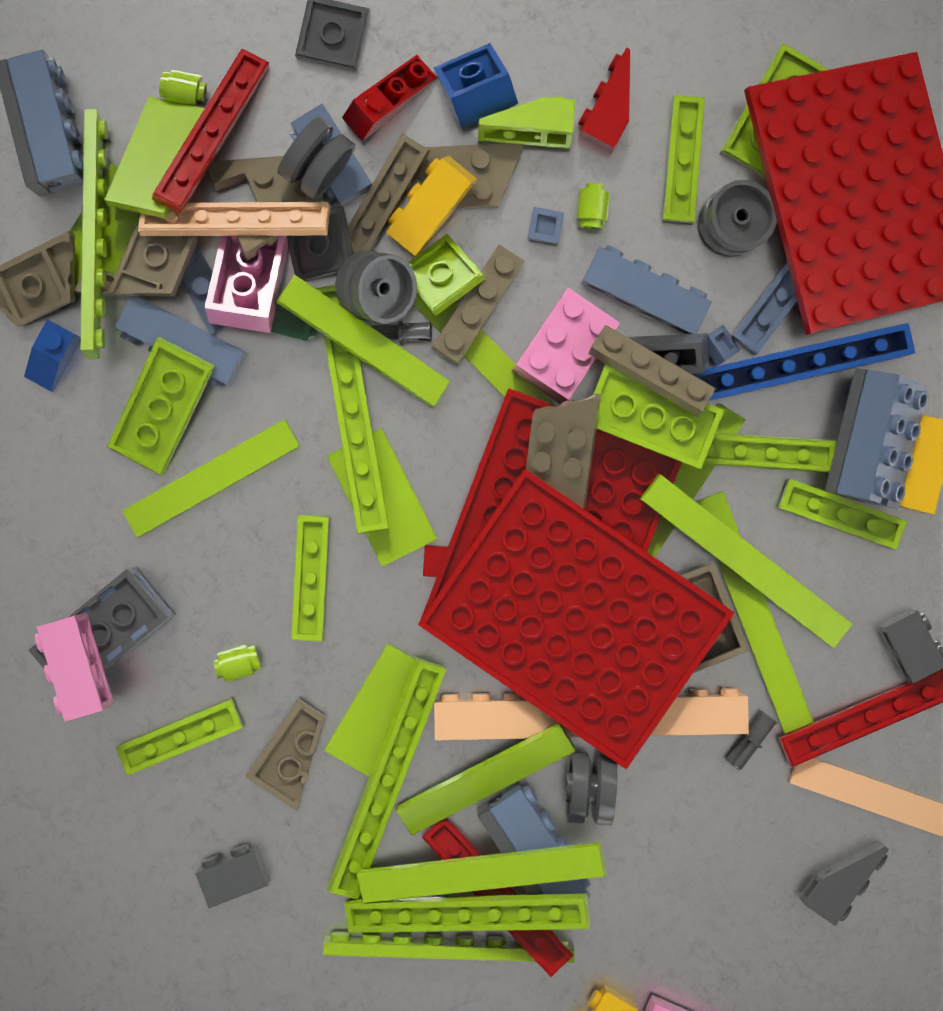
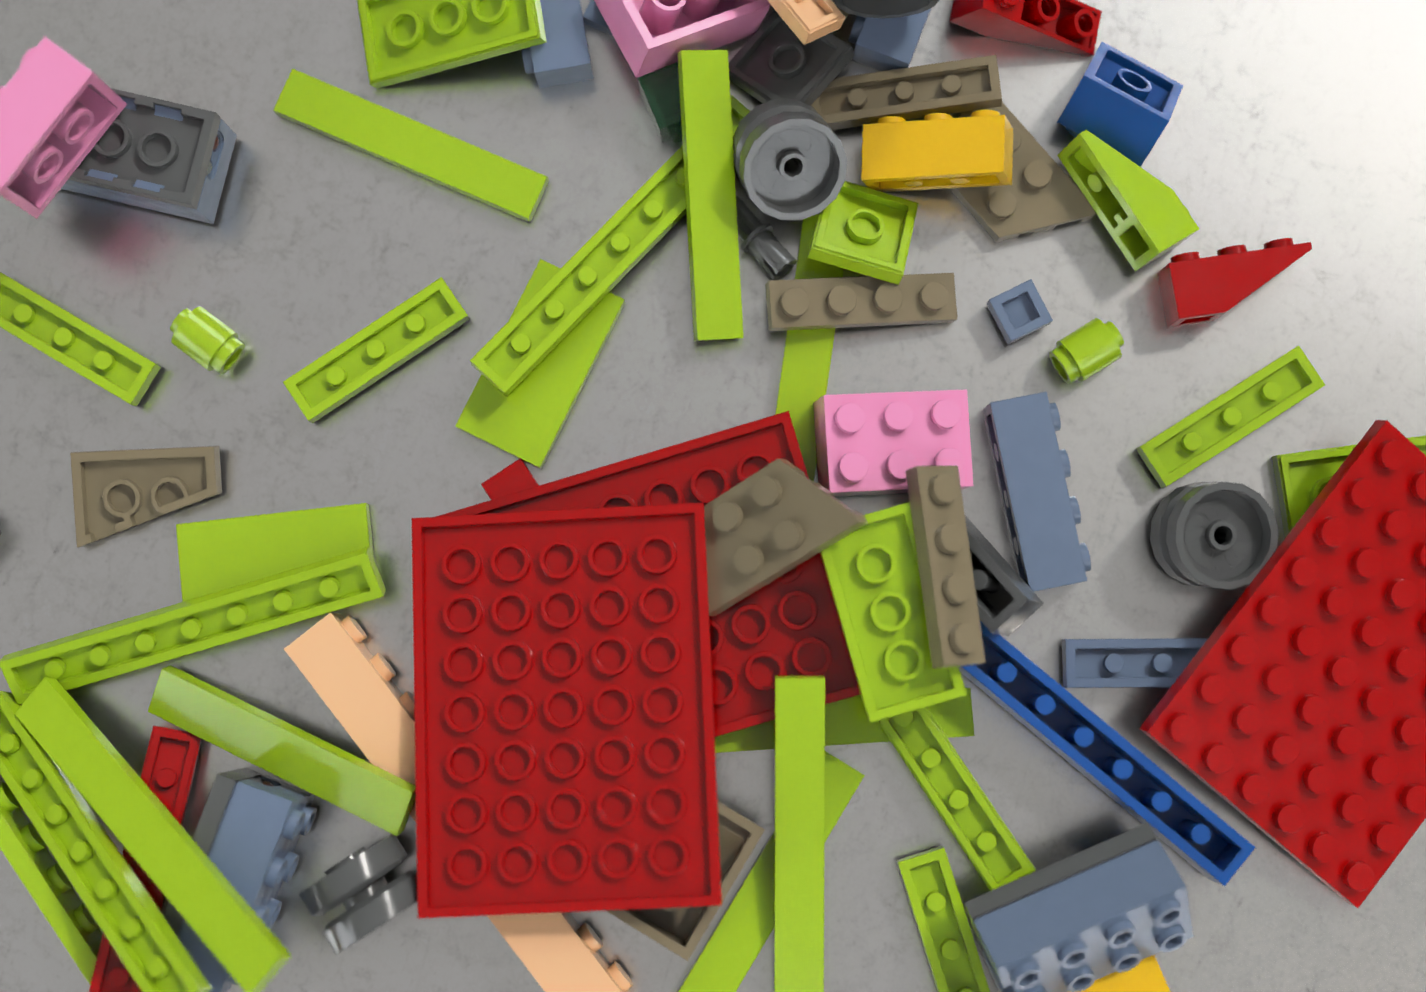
camera: 55 degrees right, 5 degrees down
sand blue plate [707,325,740,366] -> none

